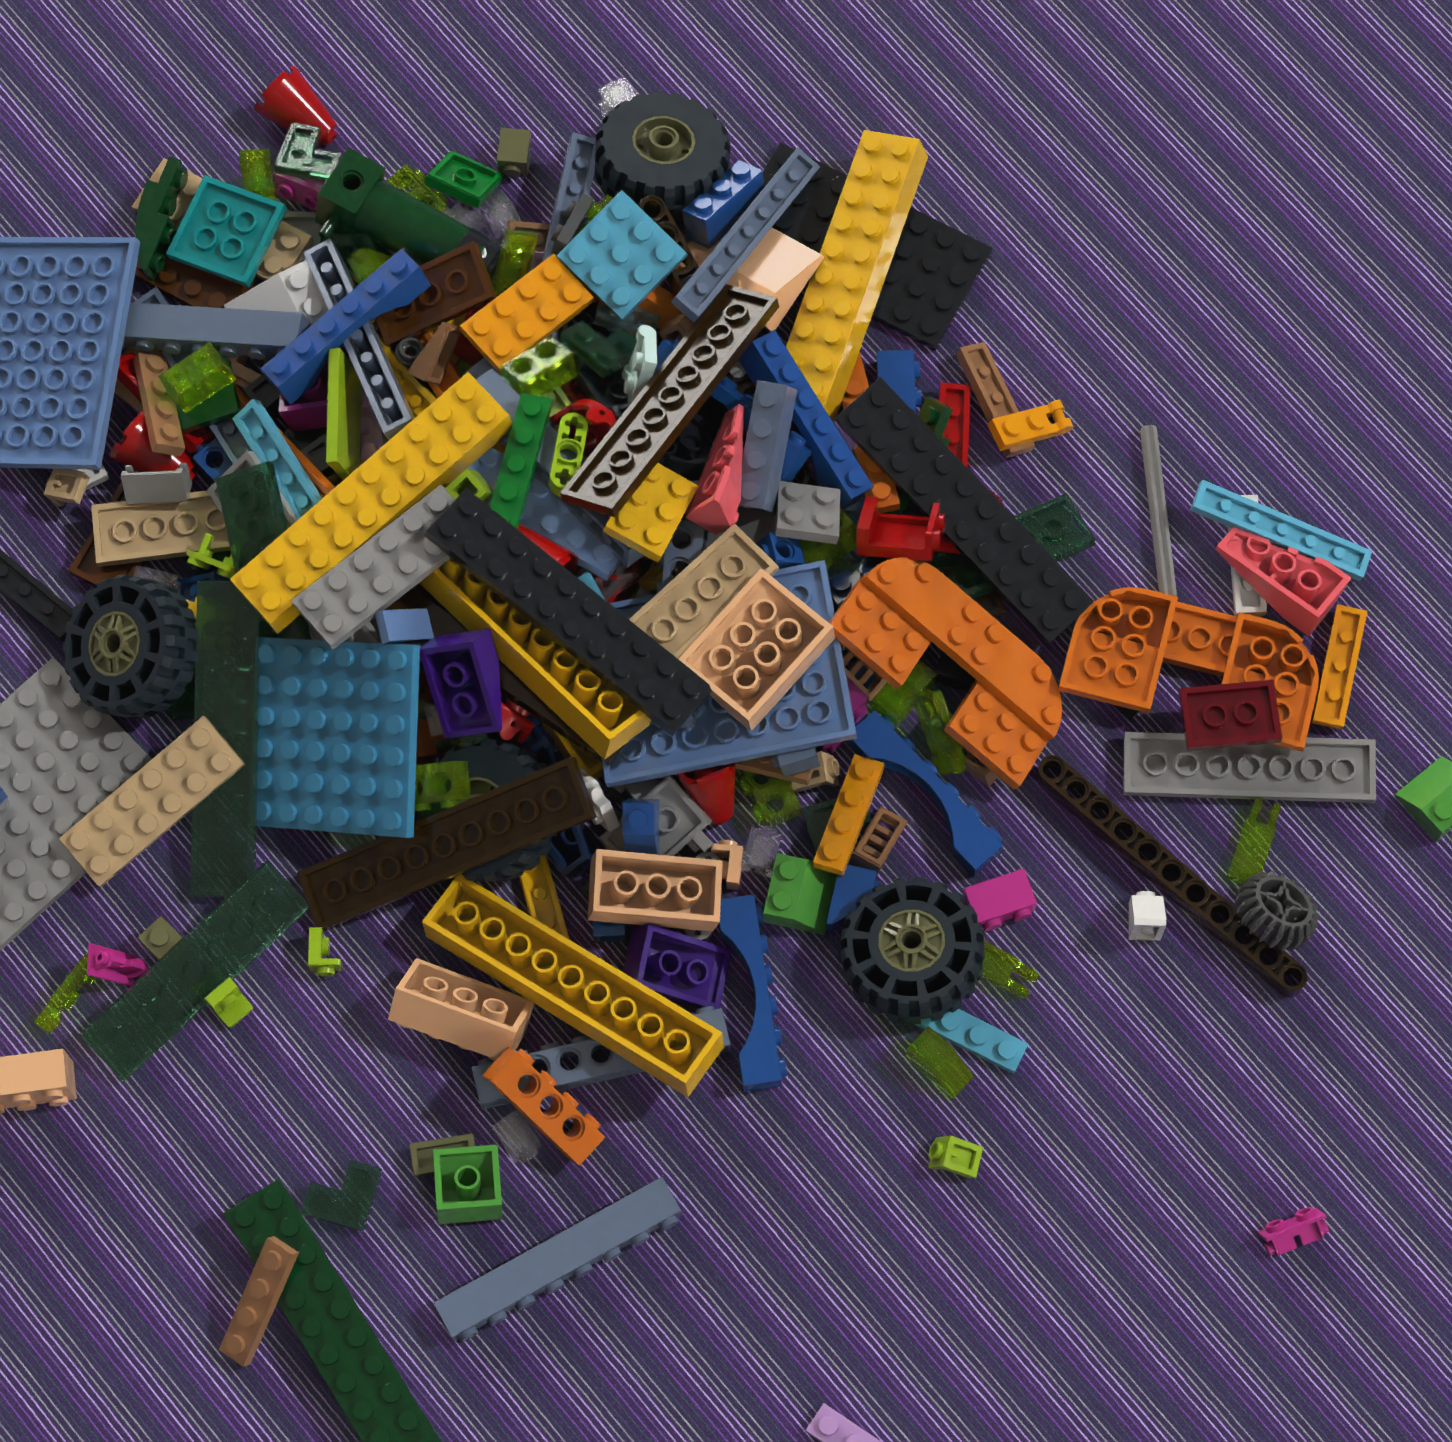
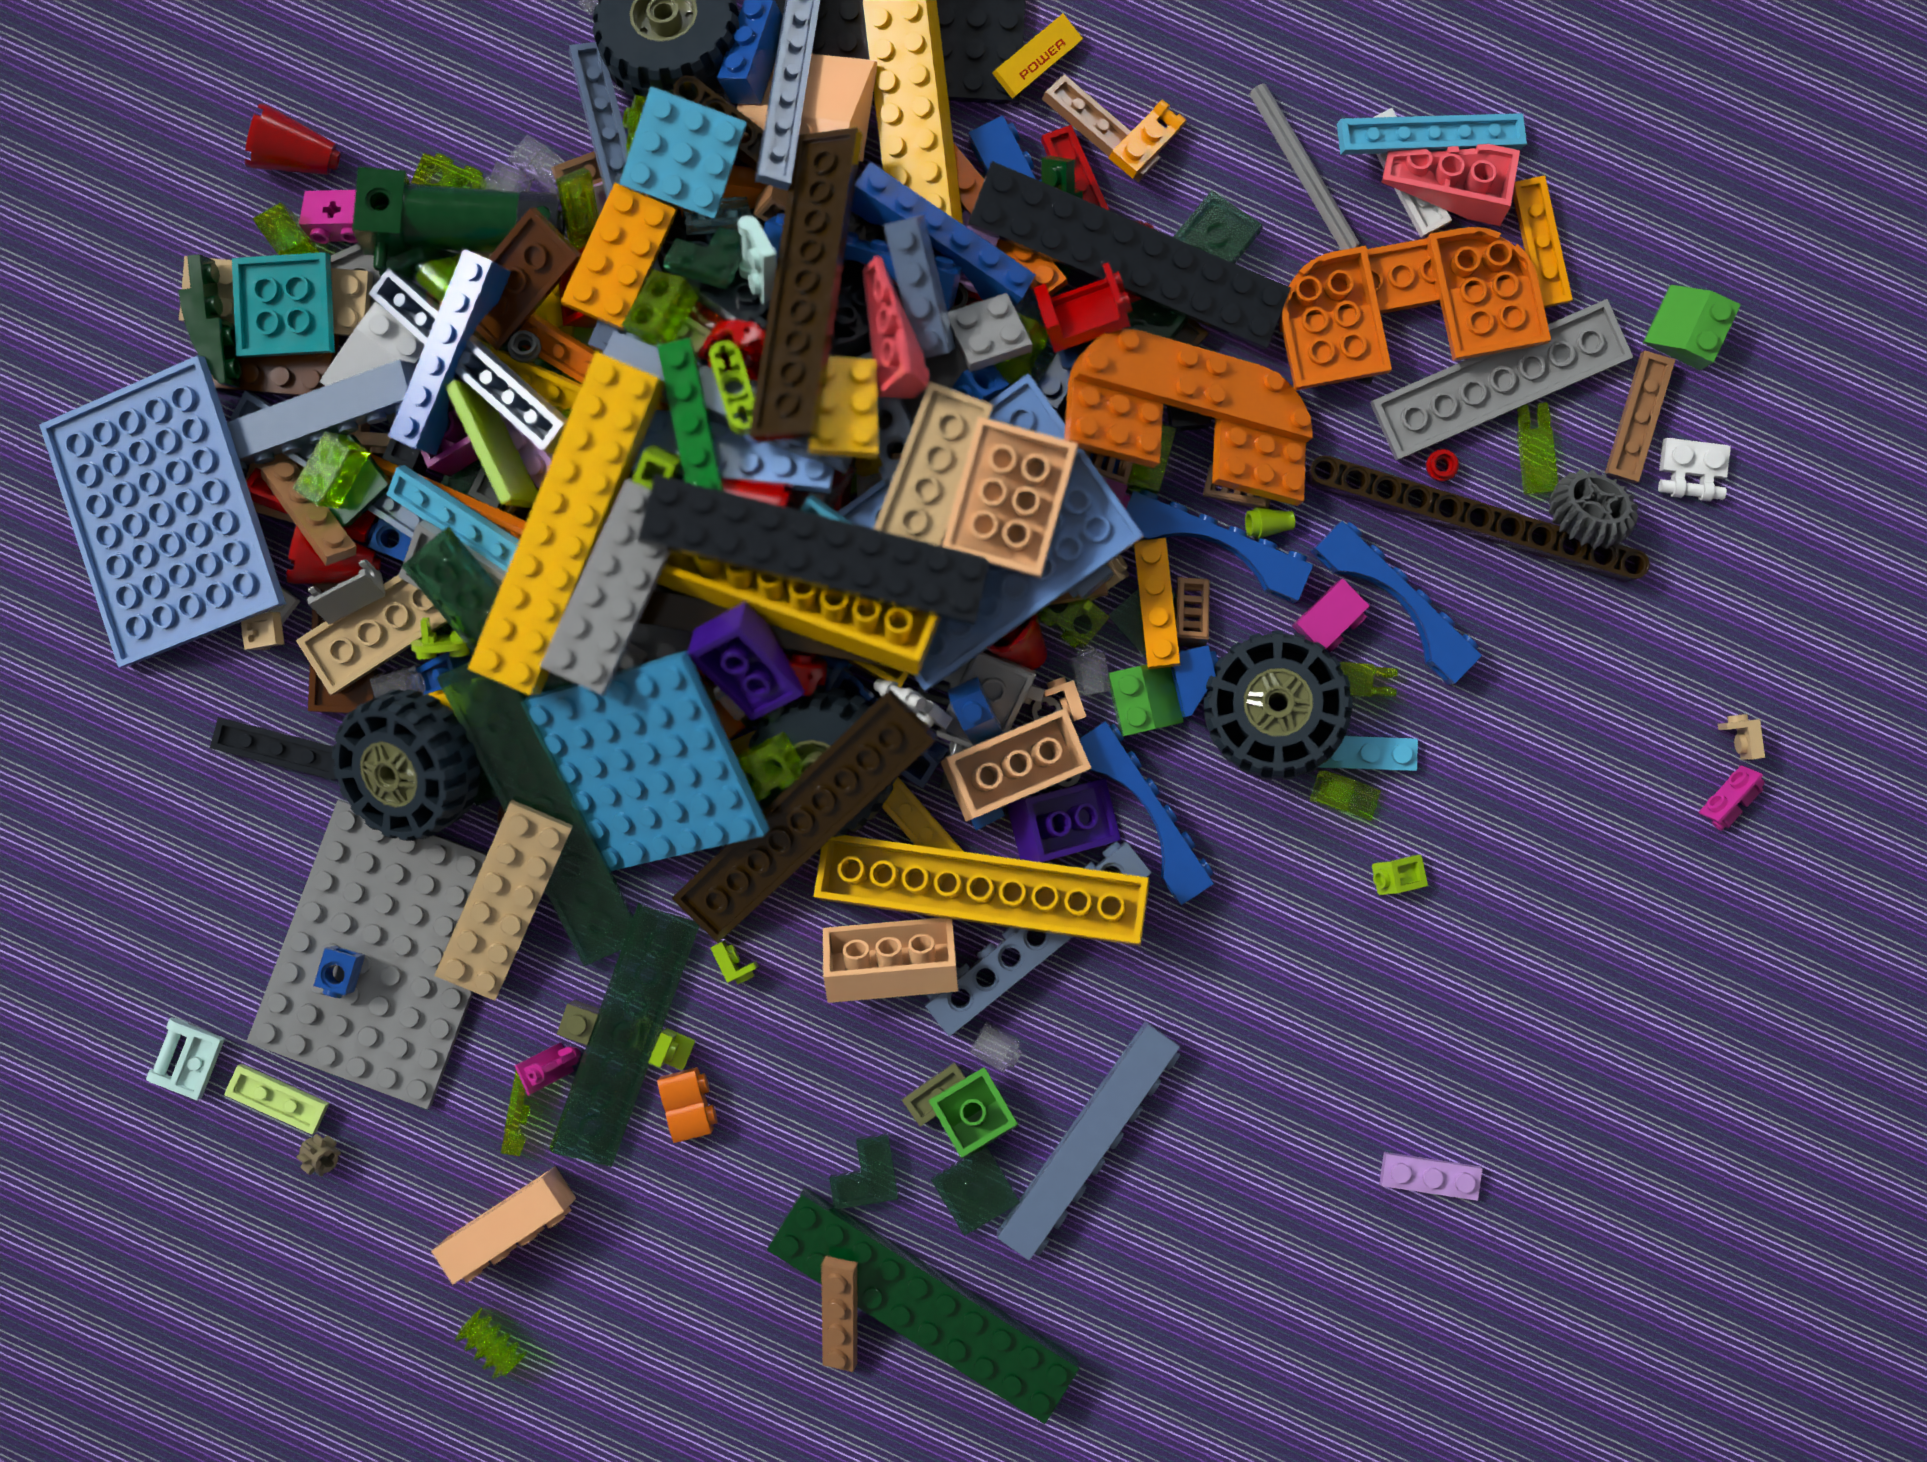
camera: 25 degrees left, 15 degrees up
clear green plate [274,122,341,182] -> none
medium blue tile [375,608,434,644] -> none
medium nougat slope [407,322,461,385] -> none
green tile [424,151,504,209] -> none
orange brick [482,1047,605,1166] -> none
olive brick [497,127,532,177] -> none
dark grey plate [551,193,594,256] -> none
clear neon green hinge [911,690,966,775] -> none
white slope [1129,891,1166,941] -> none
dark red plate [1178,680,1283,751] -> none
none -> orange brick [657,1067,718,1143]
none -> clear green plate [931,1145,1020,1236]
none -> yellow tile [992,13,1083,99]
none -> lime cone [1245,507,1295,539]
none -> blue arch [1310,520,1482,685]
none -> red plate [1426,449,1459,482]
none -> medium nougat plate [1605,350,1675,484]
none -> white plate [1658,438,1731,501]
none -> tan bracket [1718,714,1765,760]

